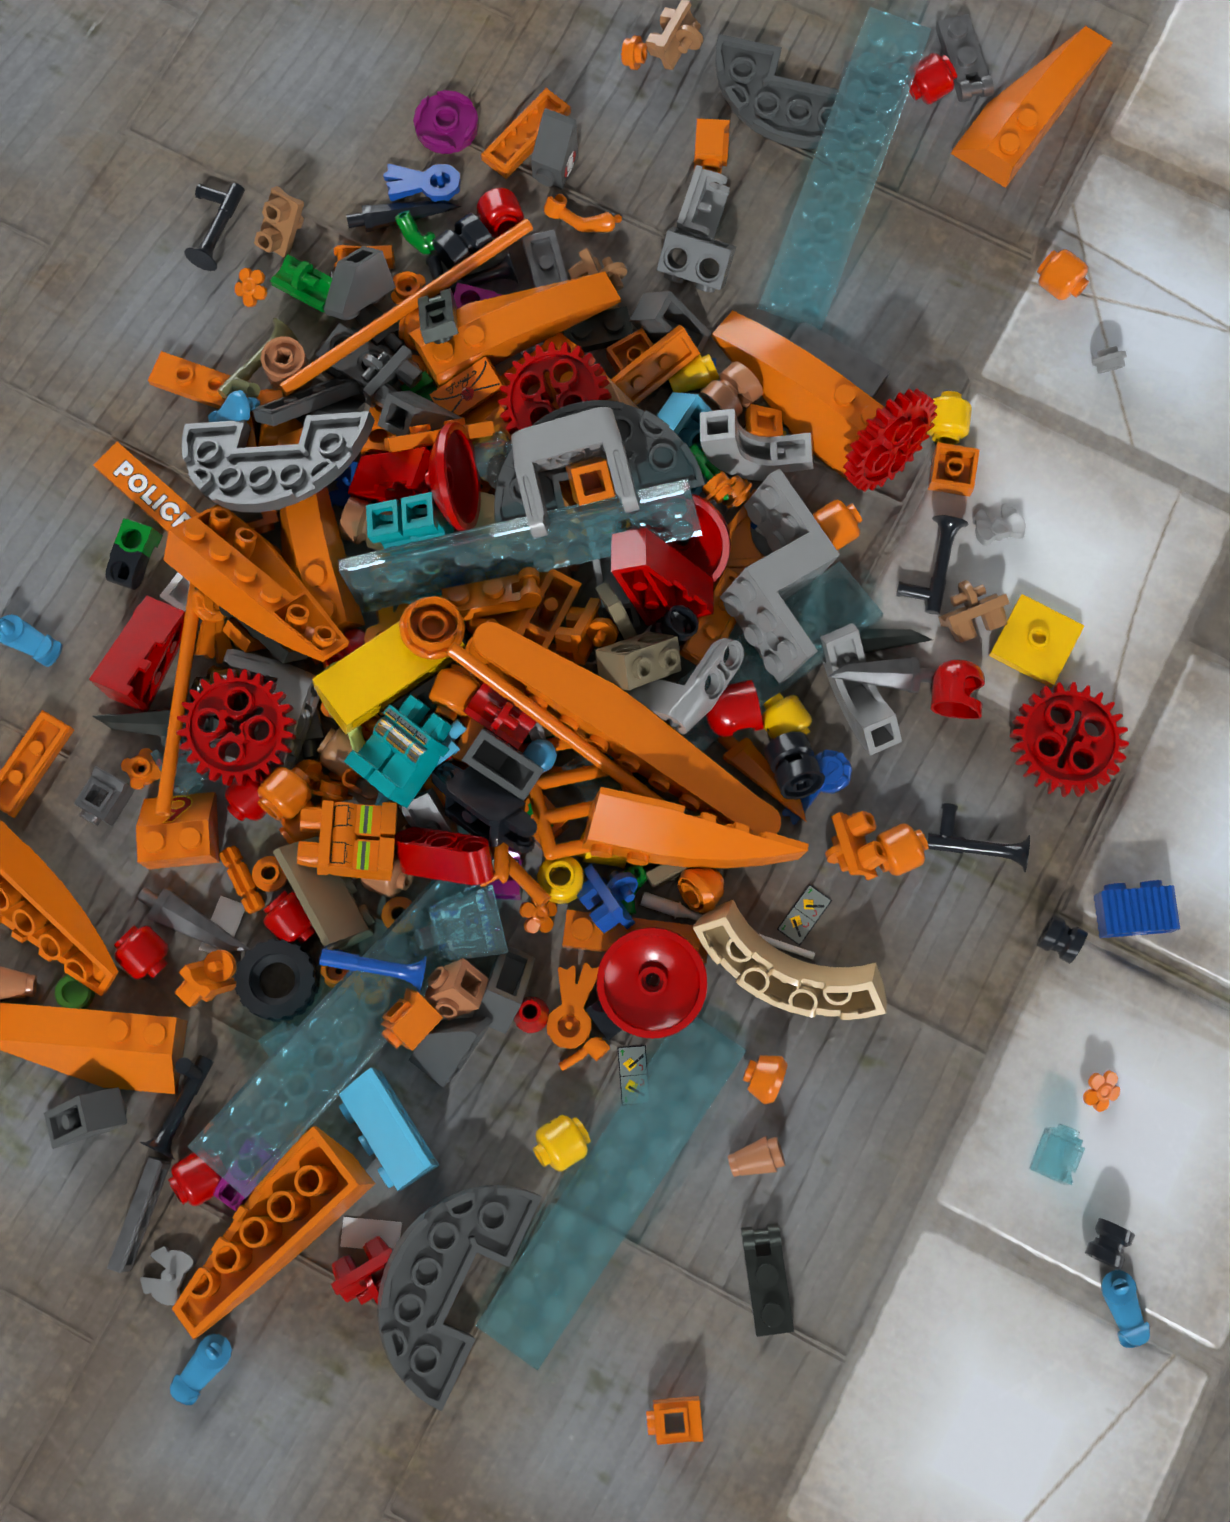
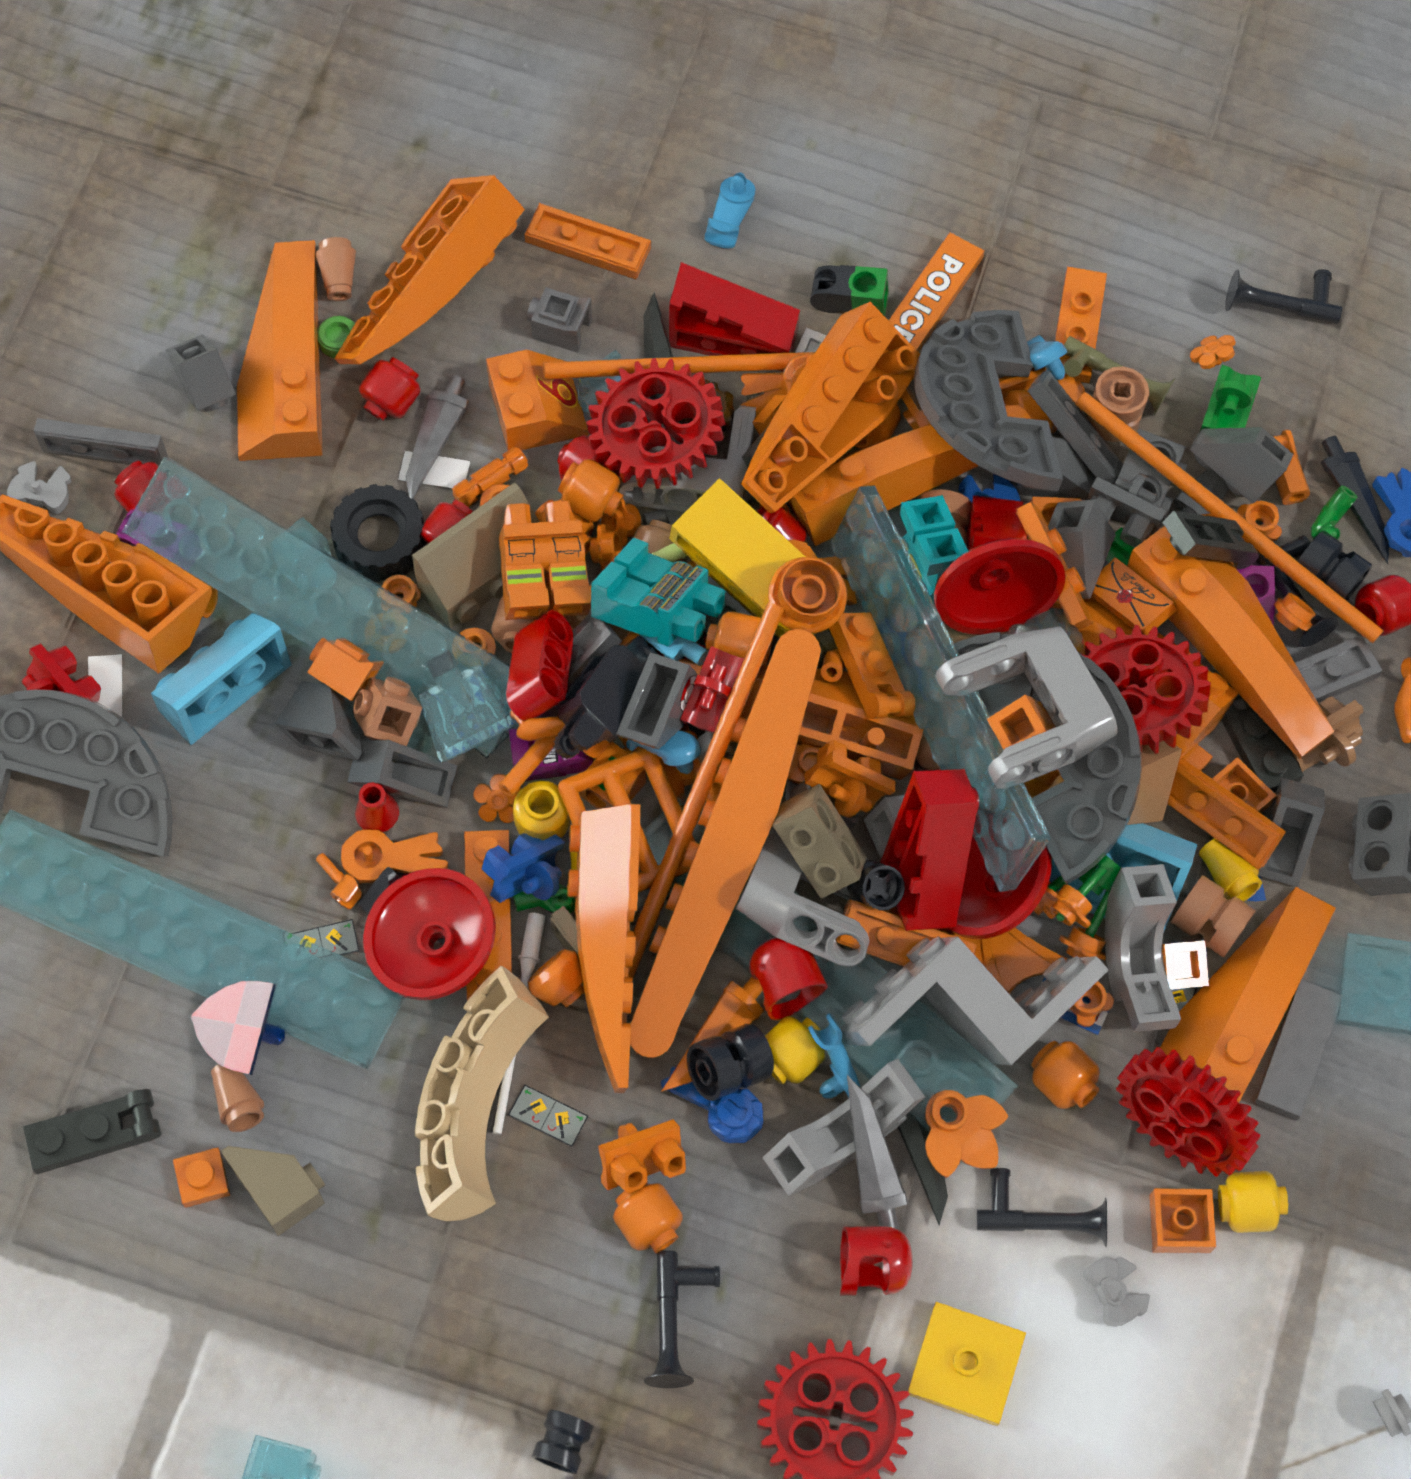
camera: 75 degrees right, 10 degrees down
orange plate [121,748,162,790] -> none
black piece [140,1055,214,1160] -> none
orange hips [175,949,236,1007] -> none
medium nougat hips [254,186,304,258] -> none
blue piece [319,948,426,993] -> none
yellow head [533,1115,591,1171] -> none
dark tan tile [595,582,637,640] -> none
orange cone [743,1055,788,1104] -> none
medium nougat hips [938,580,1010,643] -> none
none -> orange plate [173,1147,231,1208]
none -> shield [191,981,285,1075]
none -> dark tan slope [221,1146,325,1236]
none -> dark azure piece [808,1013,861,1099]
none -> orange plate [925,1090,1009,1178]
none -> orange plate [1274,593,1316,632]

